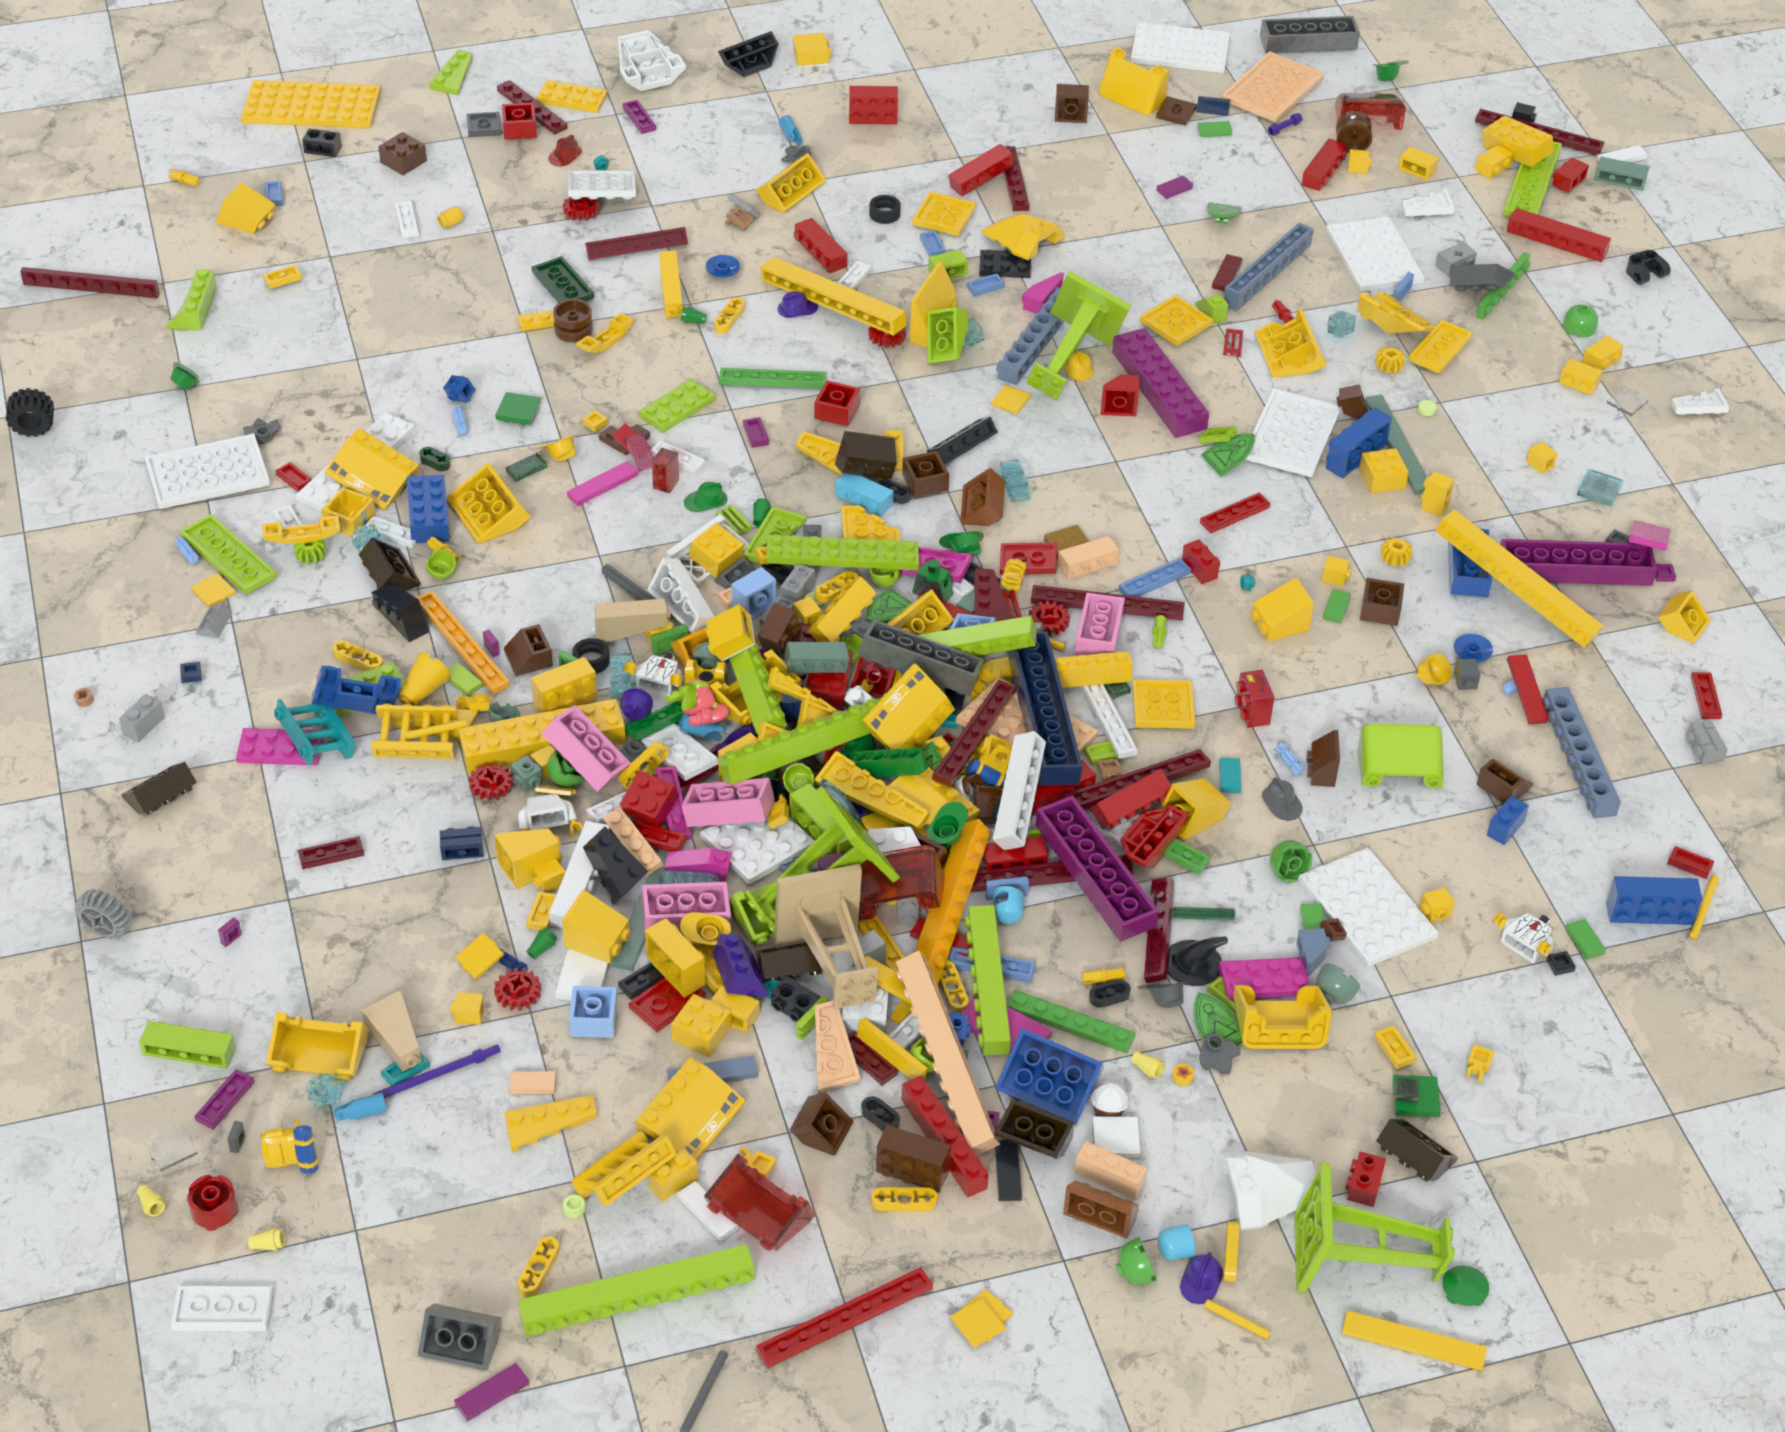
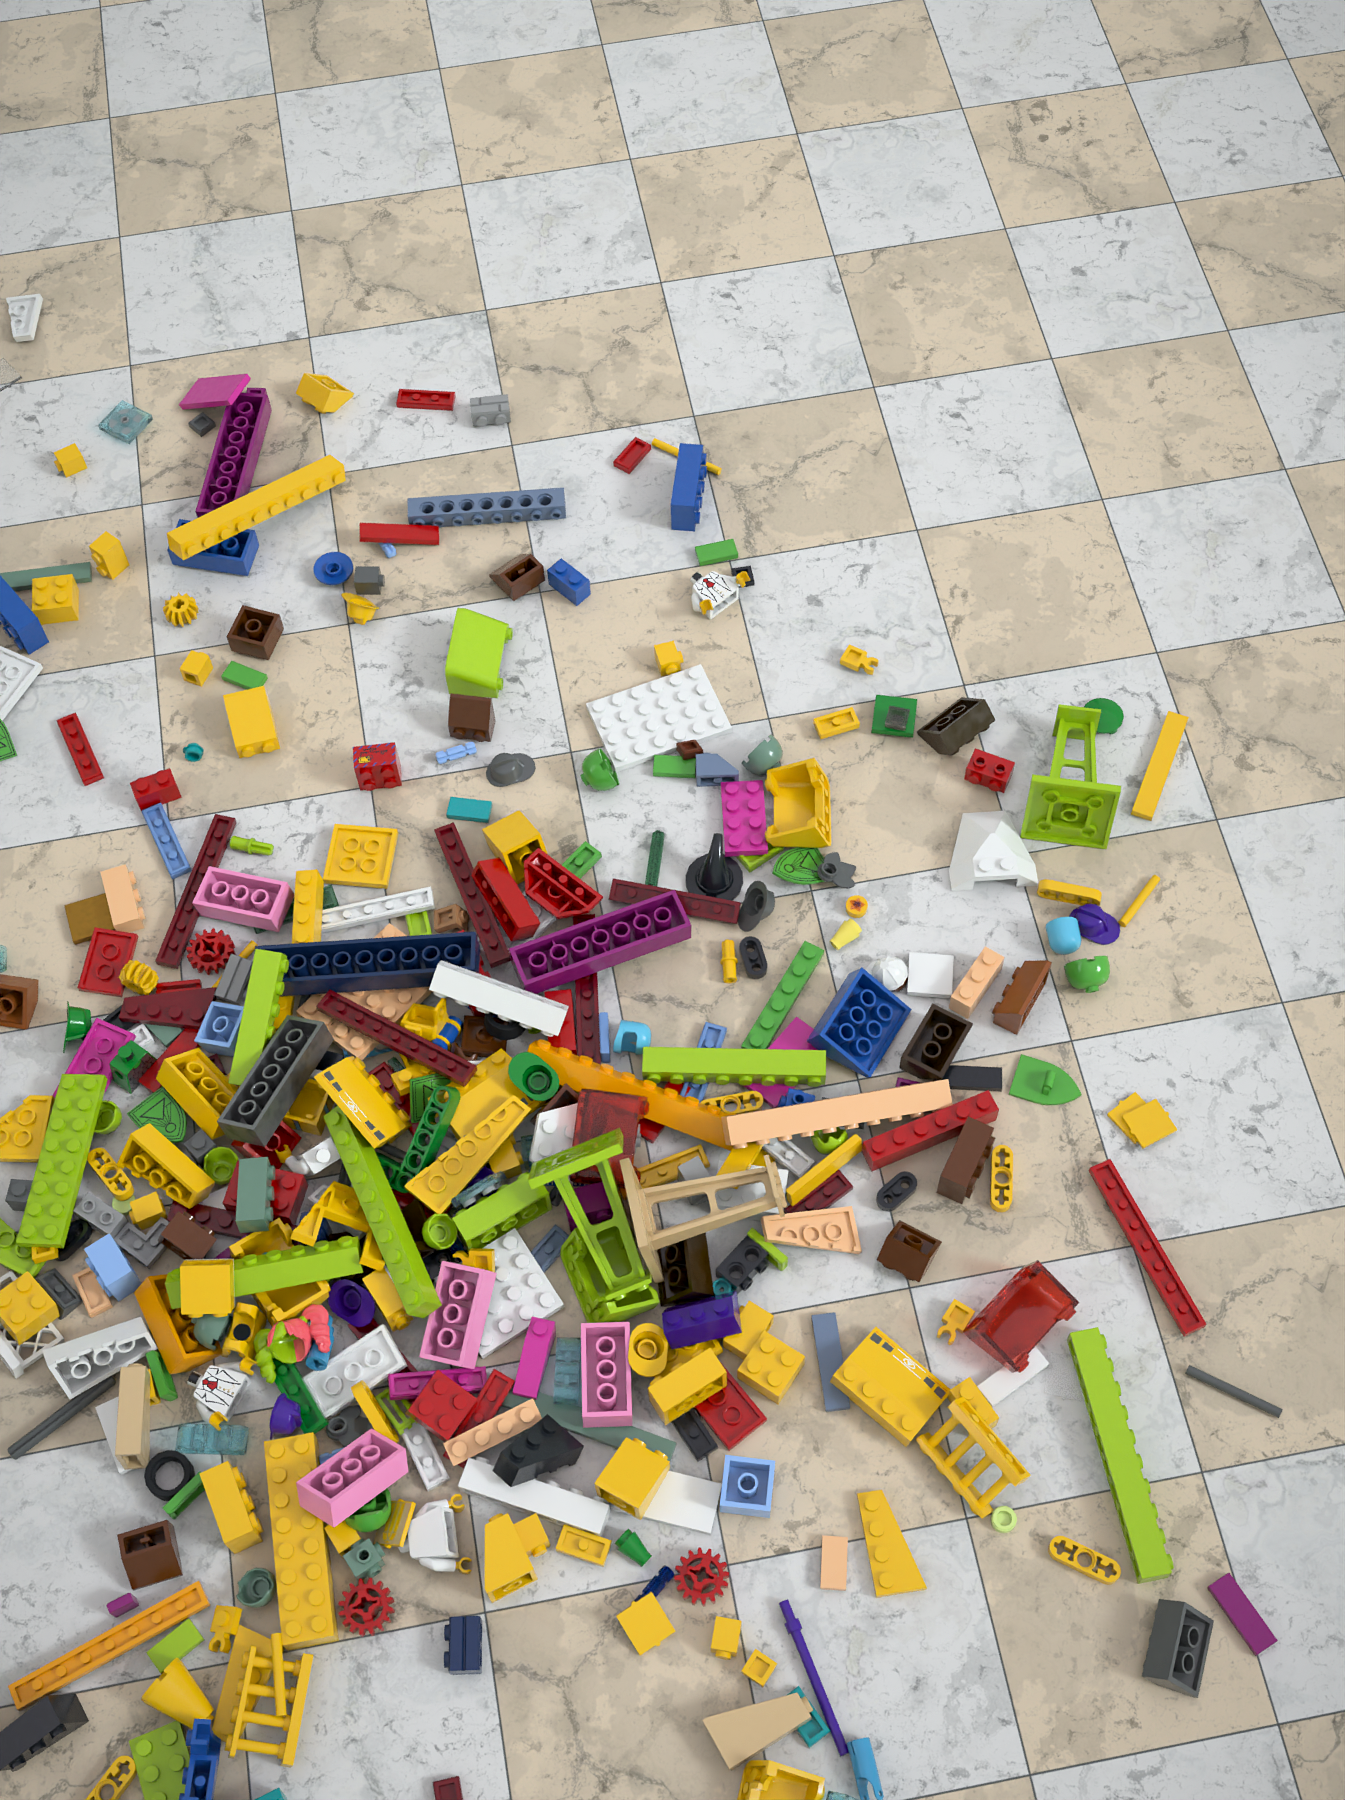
camera: 80 degrees left, 15 degrees up
none -> yellow plate [741,1648,777,1688]
none -> bright green shield [1009,1054,1082,1105]

